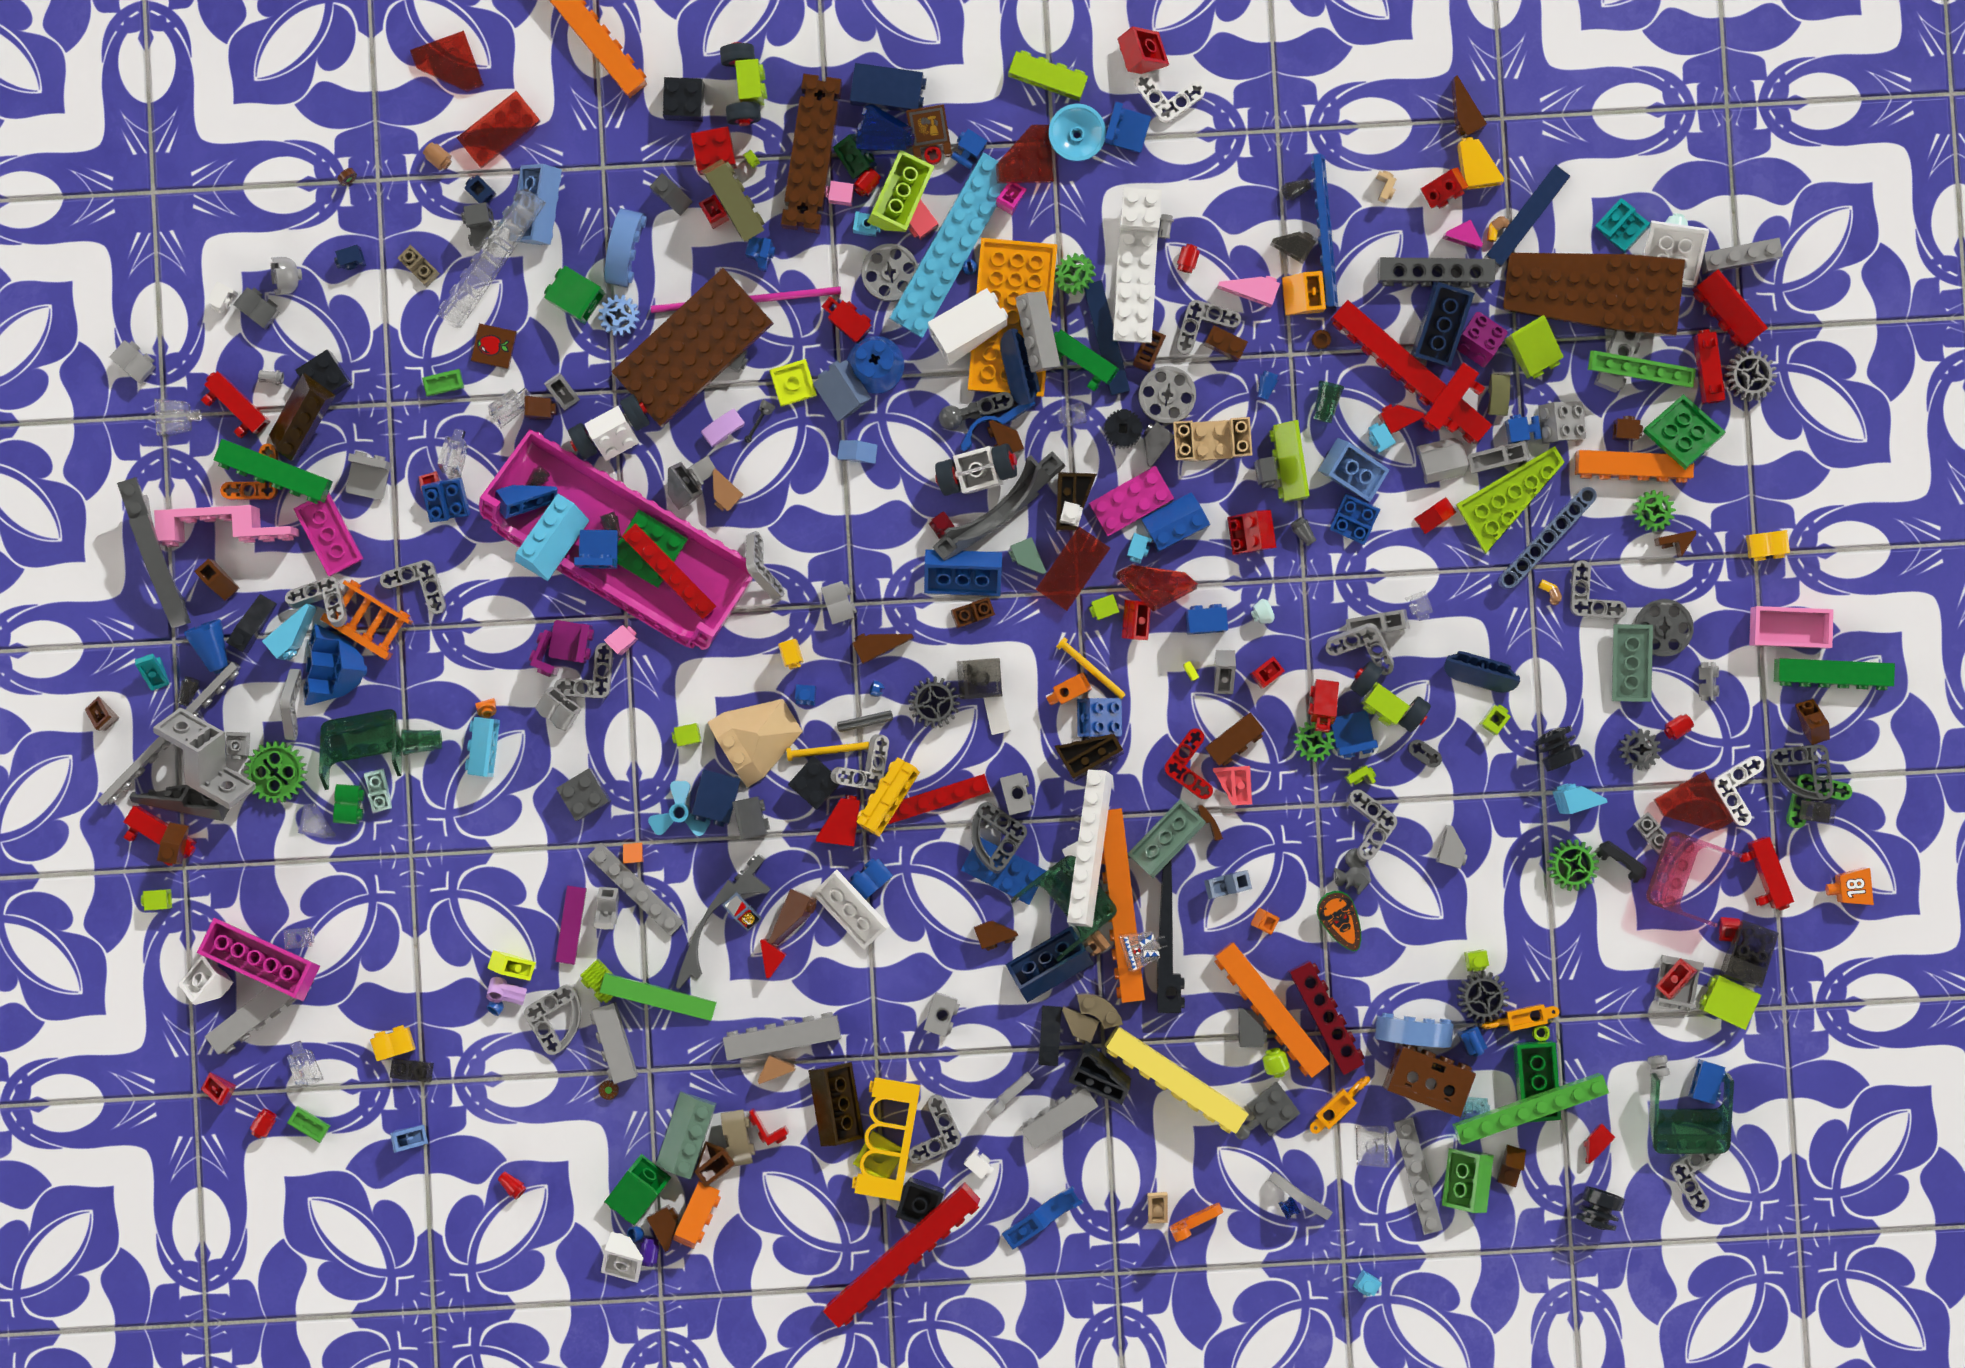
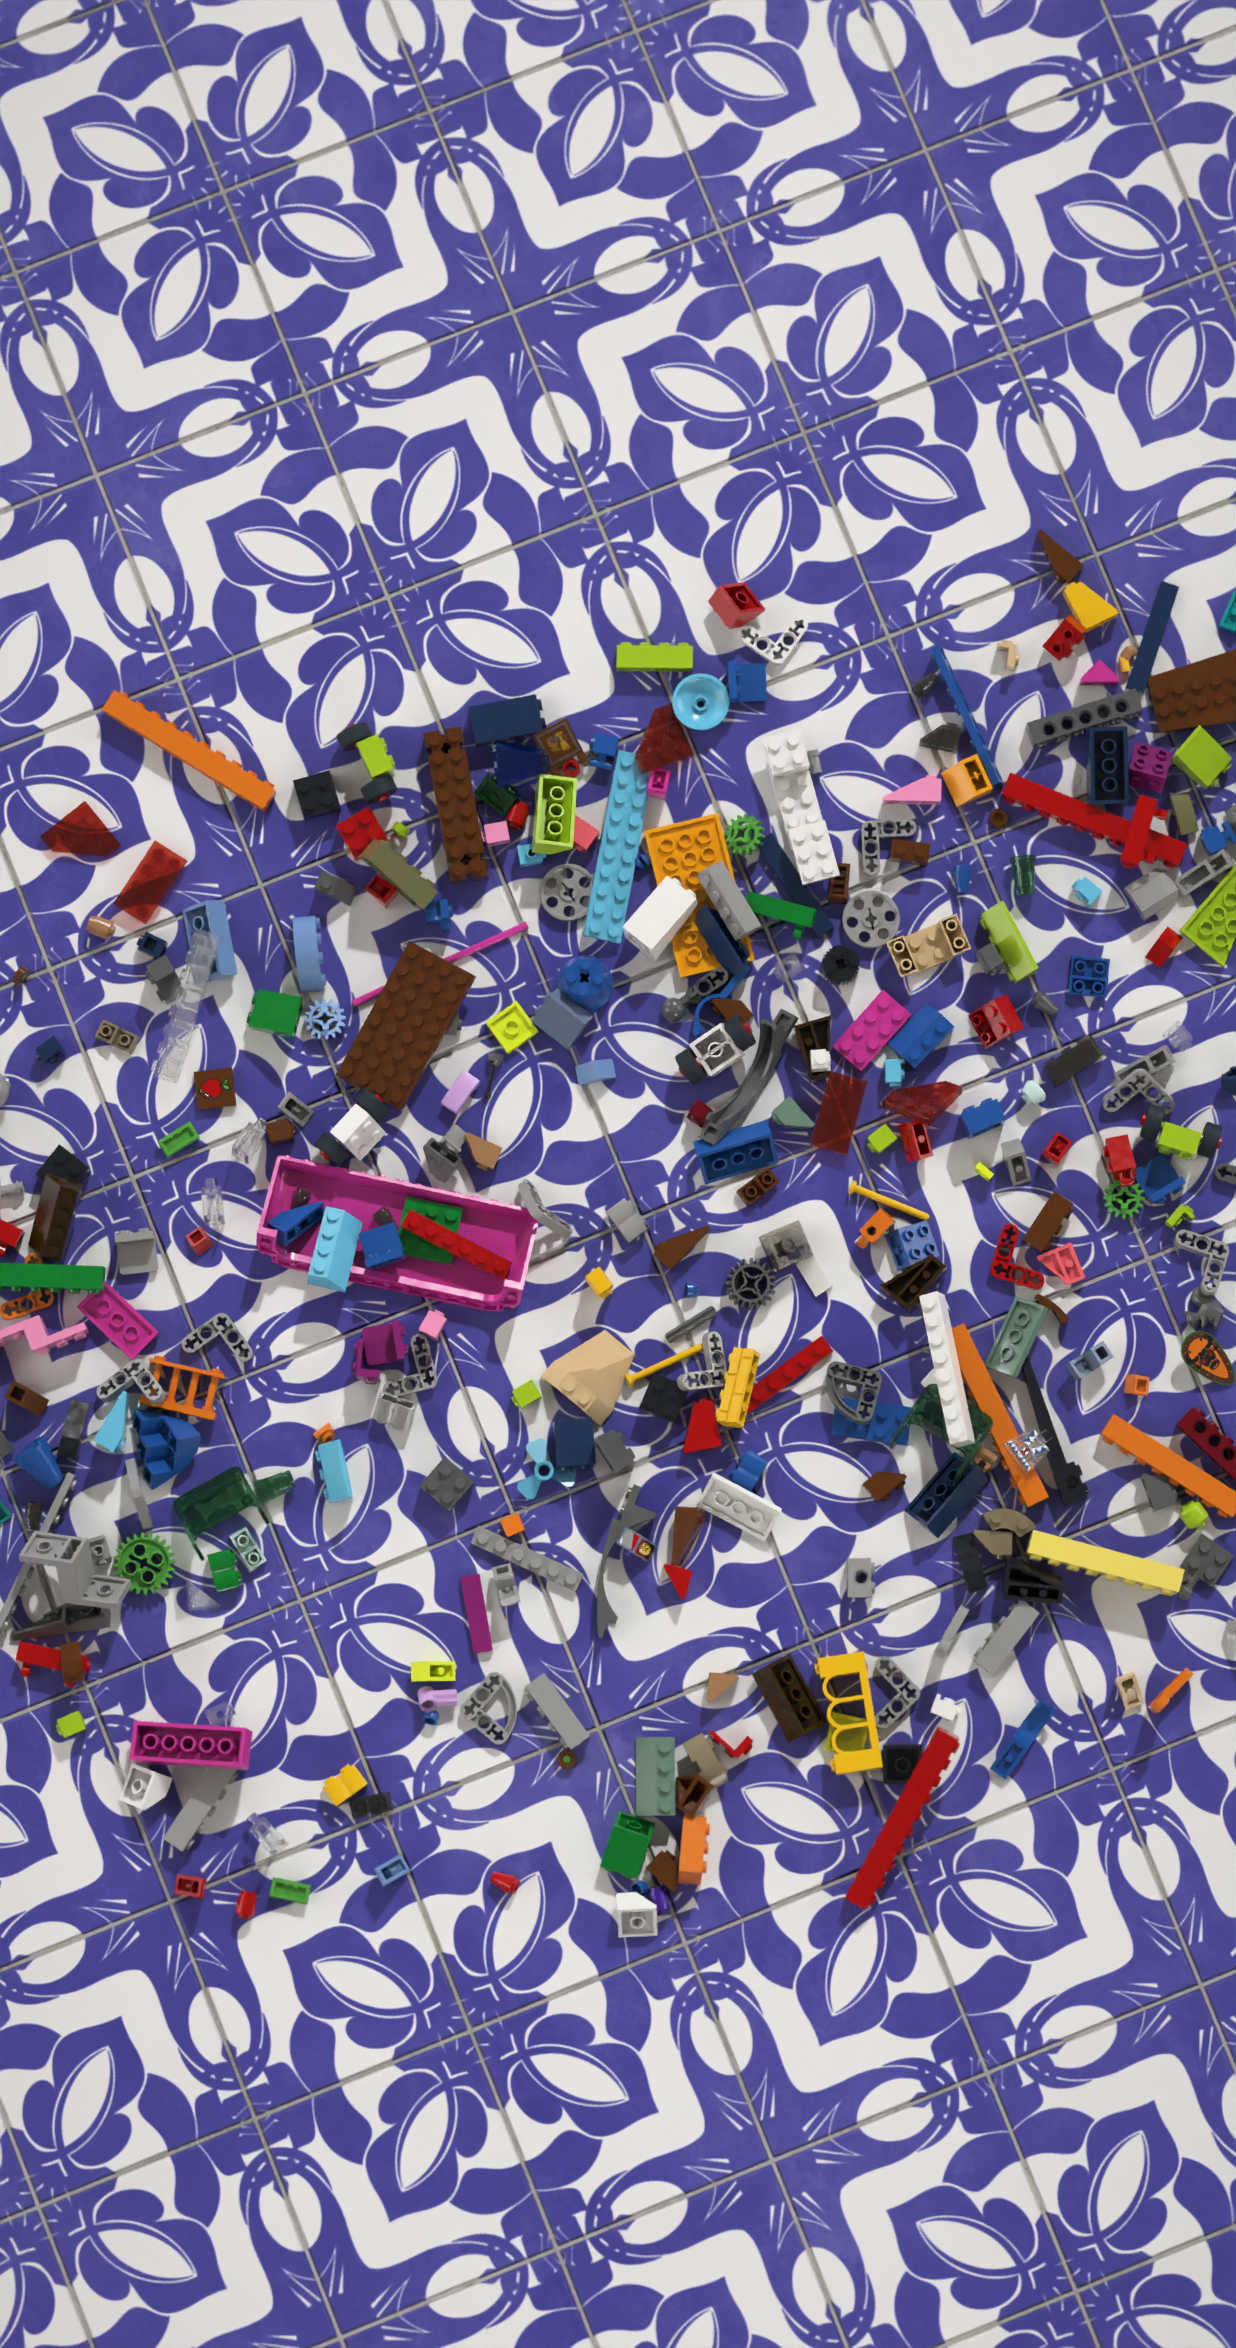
camera: 20 degrees left, 5 degrees down
blue slope [421,477,471,523] -> none
lime brick [580,959,614,1003] -> none
bright green slope [599,972,717,1021] -> none
light grey brick [723,1012,842,1061] -> none
blue brick [795,684,816,706] -> none
red brick [821,297,872,343] -> none
light grey brick [1000,772,1034,815] -> none
flat silver slope [1144,422,1174,468] -> none
red brick [1177,244,1200,274] -> none
medium blue slope [1318,438,1390,502] -> none
red slope [1378,404,1425,434] -> none
none -> clear smoke brick [1042,1035,1104,1088]

